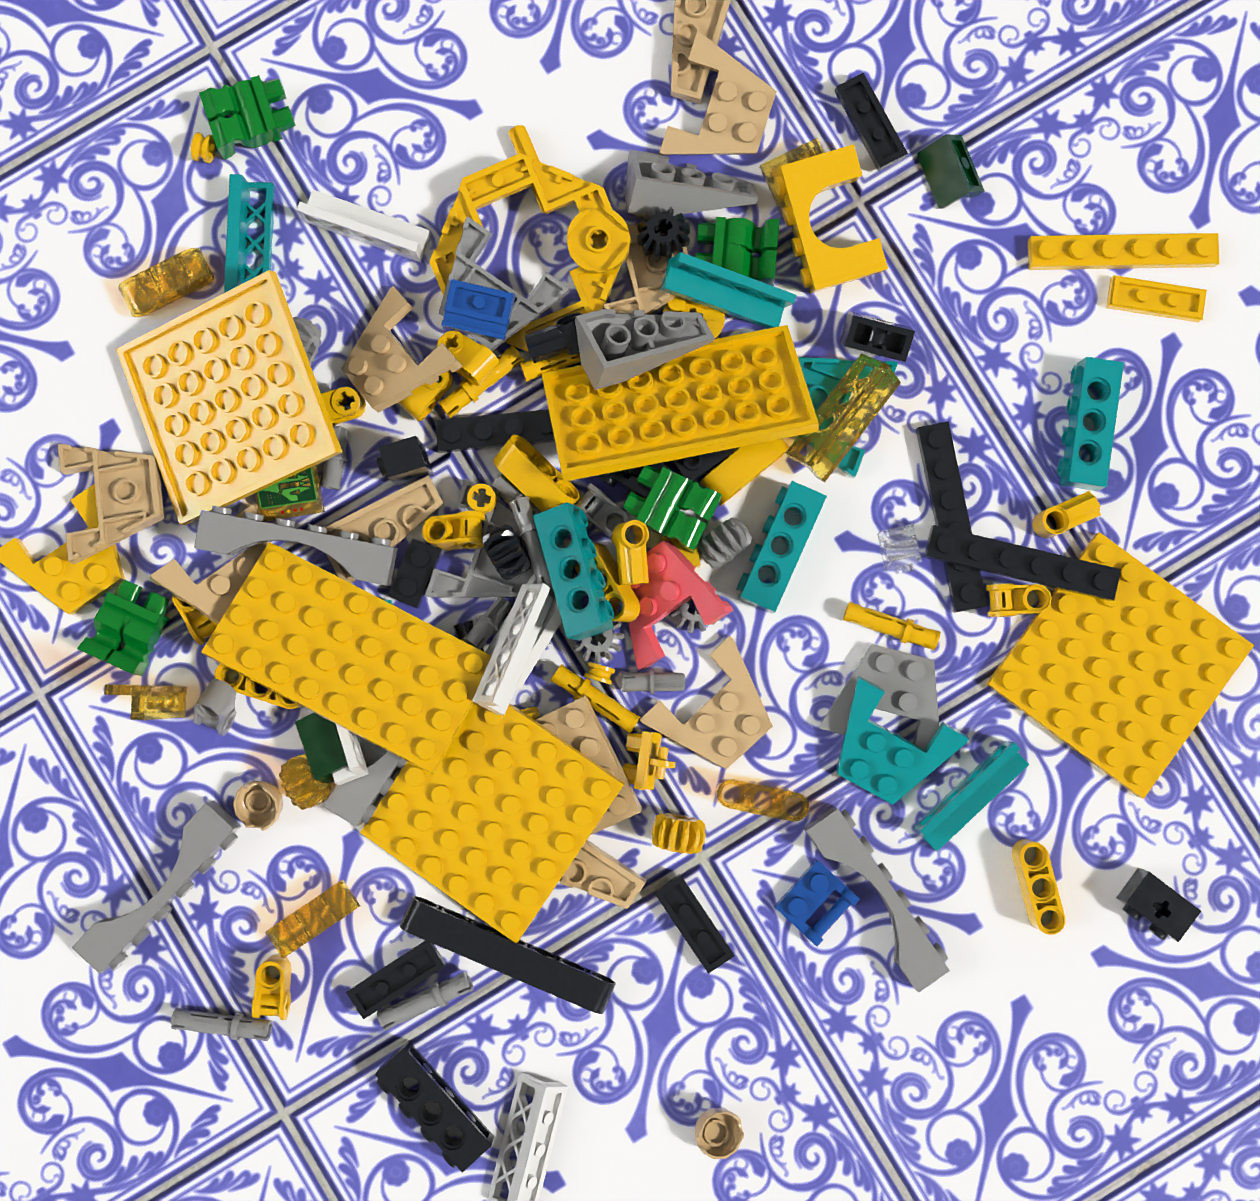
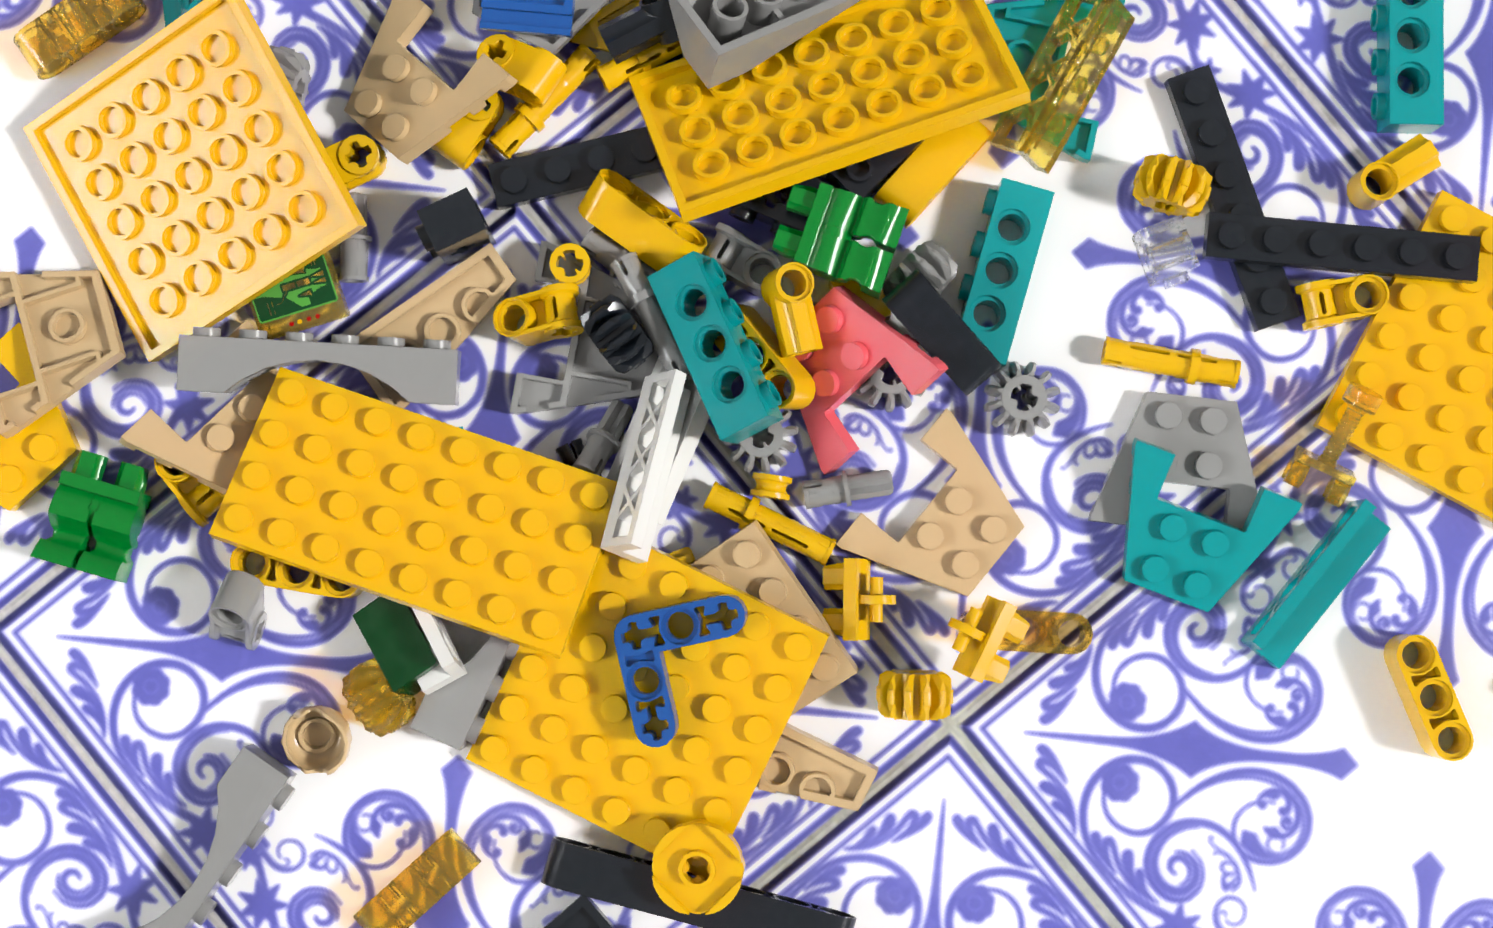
camera: 10 degrees left, 0 degrees up
clear yellow fence [104,684,187,720] -> none
black plate [388,538,443,609] -> none
black plate [654,874,735,974] -> none
blue plate [774,859,860,947] -> none
light grey arch [803,806,950,993] -> none
none -> blue beam [614,594,748,747]
none -> yellow plate [652,818,746,915]
none -> black beam [882,269,1002,396]
none -> yellow hips [947,595,1030,684]
none -> light grey gear [983,361,1060,437]
none -> yellow gear [1132,153,1213,218]
none -> clear yellow bar [1282,382,1384,508]

